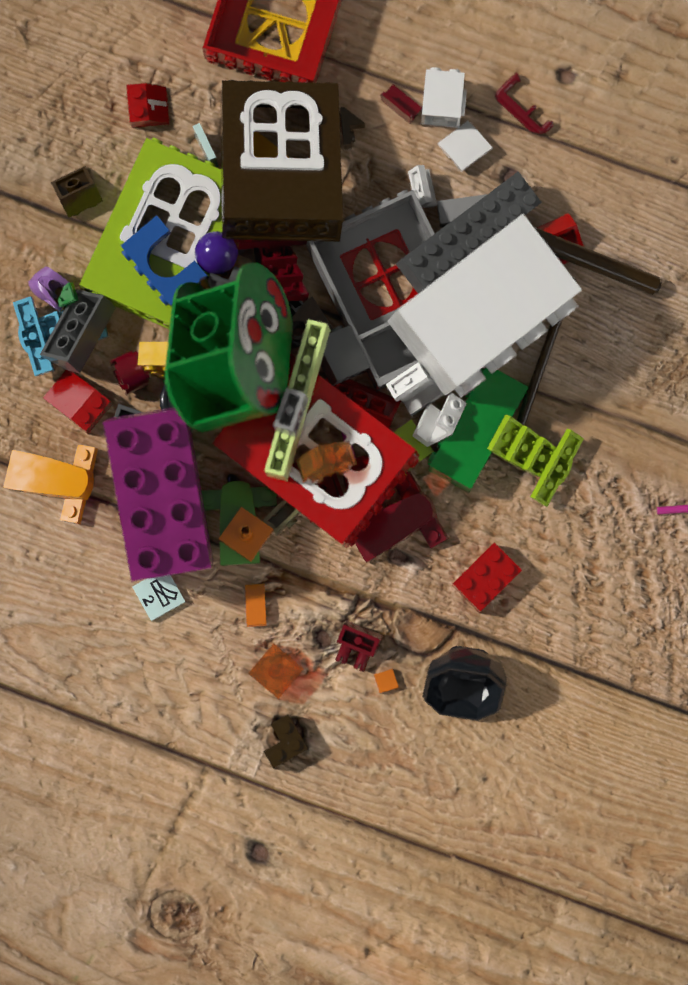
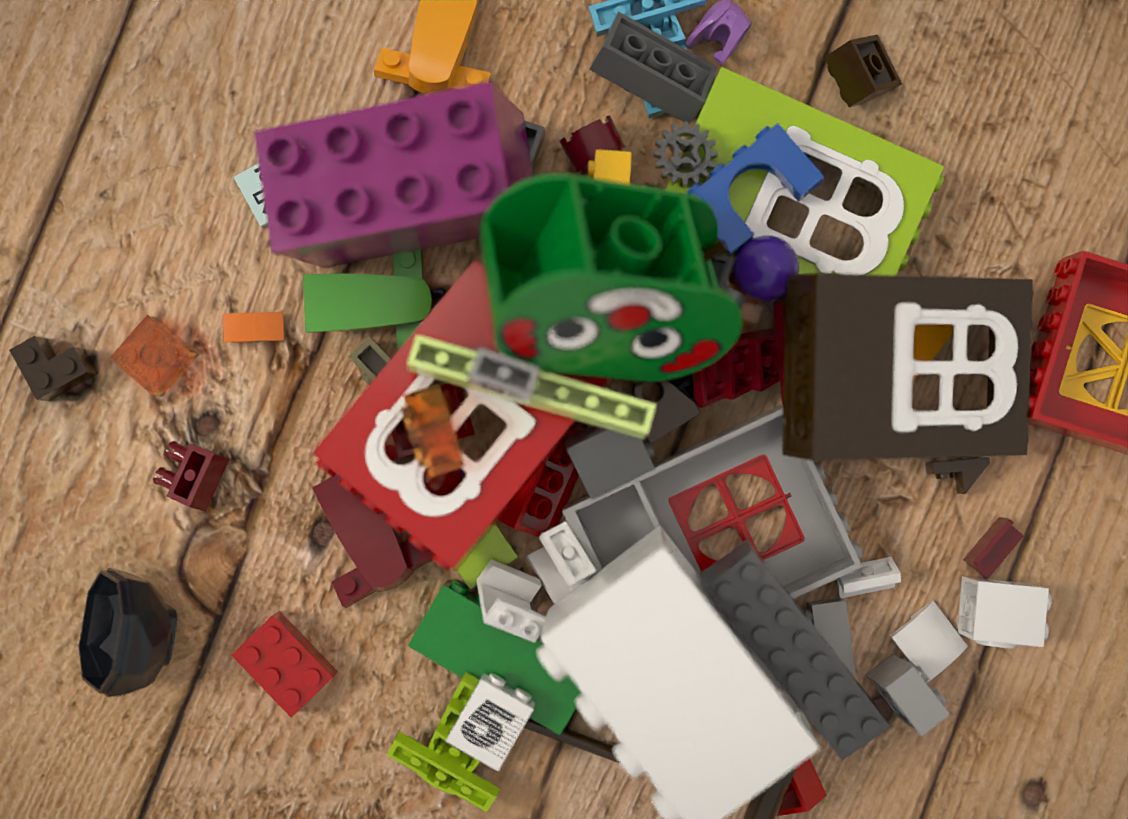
camera: 85 degrees right, 5 degrees up
red slope [43,370,113,434] -> none
green tile [58,282,79,307] -> none
red slope [126,83,170,128] -> none
light aqua tile [193,123,218,167] -> none
orange tile [219,507,274,562] -> none
orange tile [374,669,399,693] -> none
dark red piece [495,72,554,134] -> none
none -> white panel [446,673,535,771]
none -> dark grey gear [653,121,718,188]
none -> light grey brick [866,654,950,736]

